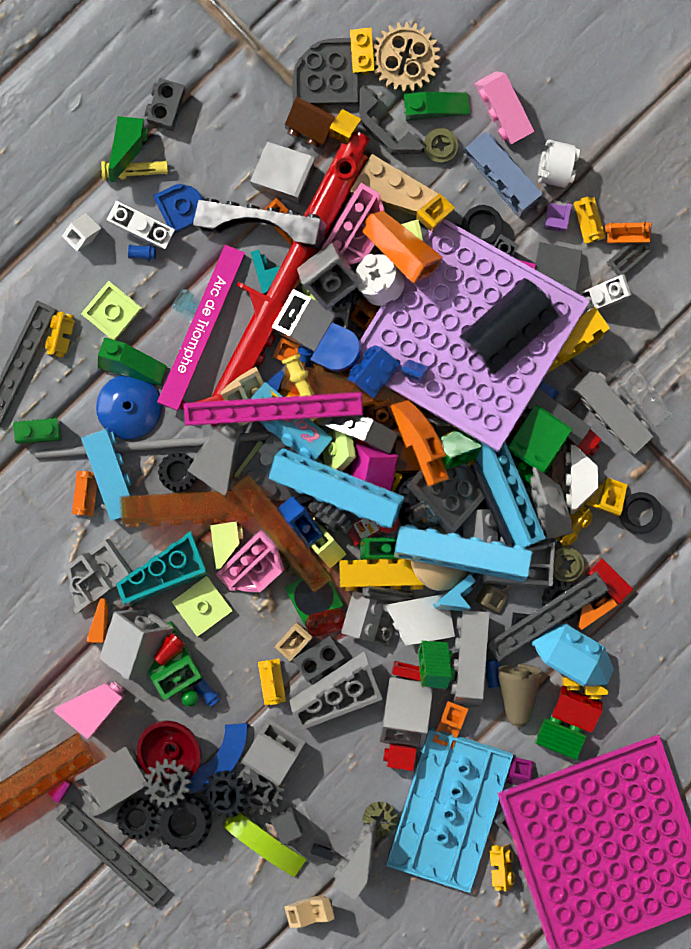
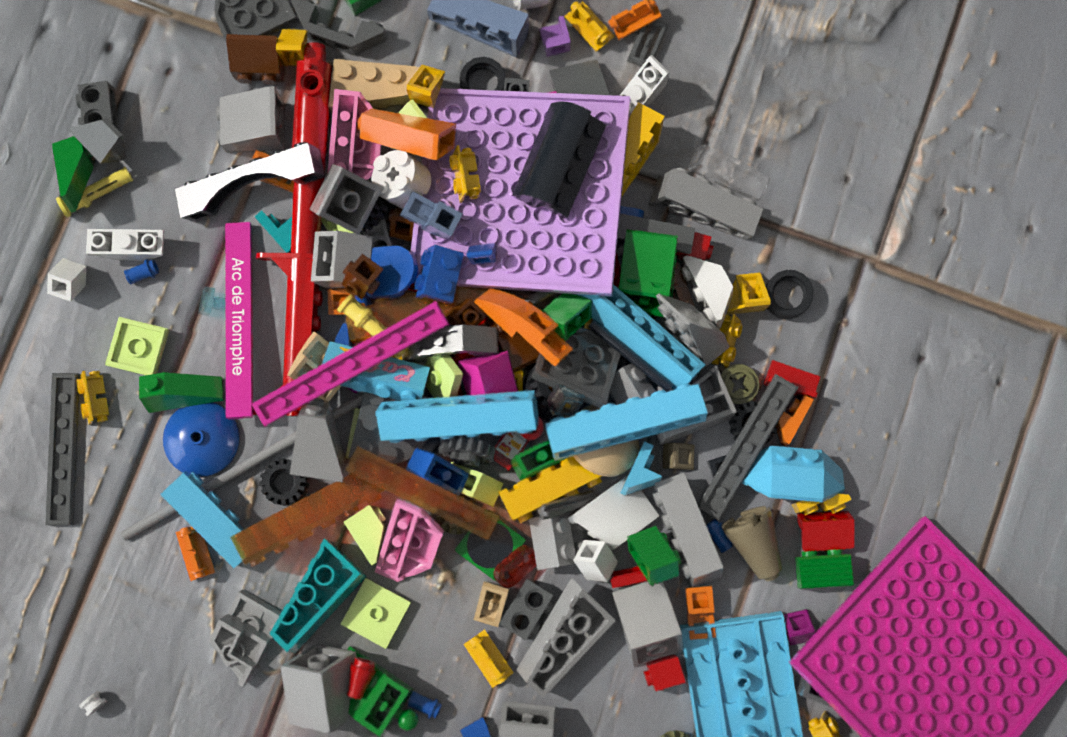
camera: 20 degrees left, 5 degrees down
green brick [13,417,62,444] -> none
orange slope [87,598,109,643] -> none
blue tile [153,184,203,235] -> none
olive gear [424,128,458,163] -> none
none -> slope [67,117,126,164]
none -> reddish brown brick [341,253,383,300]
none -> sand blue brick [400,191,463,239]
none -> yellow hinge [449,145,481,203]
none -> white brick [573,540,618,582]

